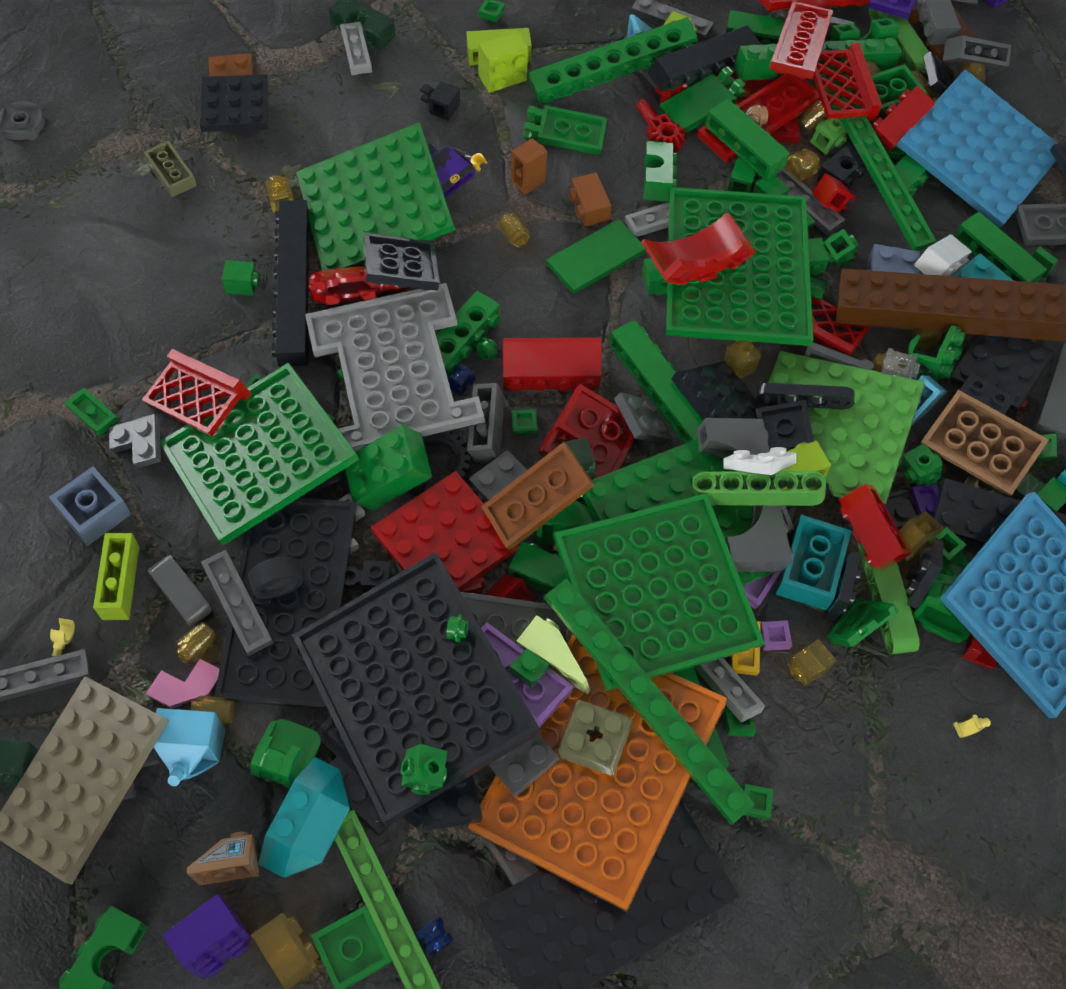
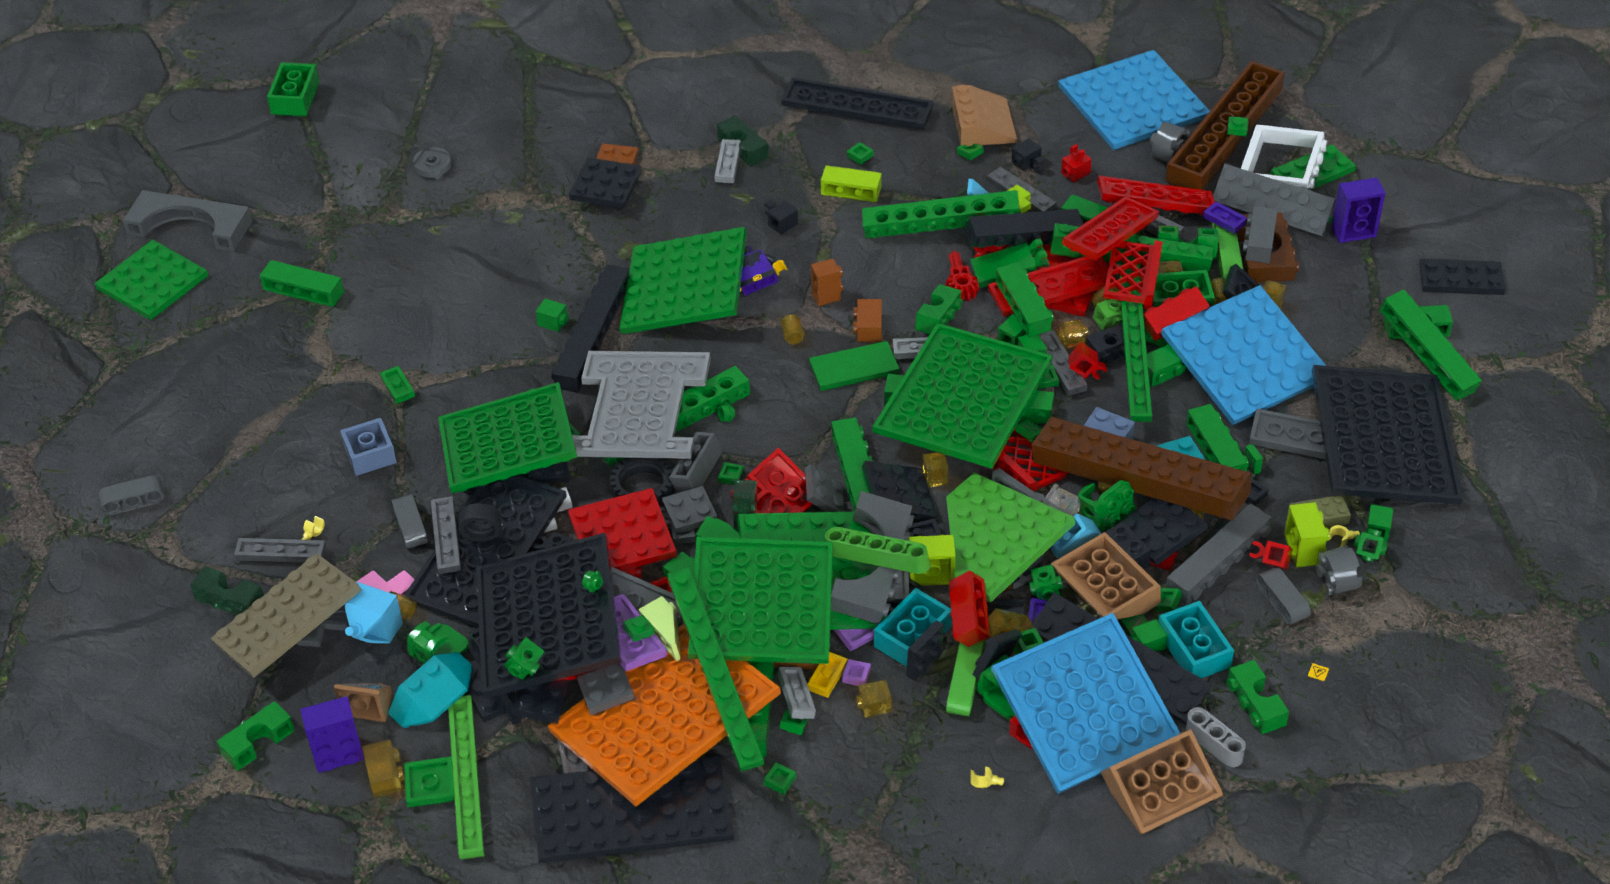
camera: 25 degrees right, 15 degrees down
lime brick [93,533,140,620] -> none
plate [109,414,161,468] -> none
fence [142,349,251,437] -> none
olive piece [144,141,197,197] -> none
clear yellow brick [175,622,217,663] -> none
clear yellow brick [265,175,293,213] -> none
red animal [308,266,412,305] -> none
green brick [345,424,432,511] -> none
black plate [363,232,440,291] -> none
clear blue wheel [416,917,453,956] -> none
clear blue wheel [447,364,476,395] -> none
lime brick [478,31,528,93] -> none
dark orange plate [481,442,595,550] -> none
red slope [503,338,602,391] -> none
green tile [523,105,607,156] -> none
olive brick [558,700,632,776] -> none
red panel [641,213,756,285] -> none
white plate [724,447,796,475] -> none
medium nougat plate [746,104,768,127] -> none
black beam [756,383,855,410] -> none
black plate [756,399,814,451] -> none
green brick [824,229,859,267] -> none
green wing [827,599,899,647] -> none
white brick [914,234,972,276] -> none
dark grey brick [943,36,1012,70] -> none

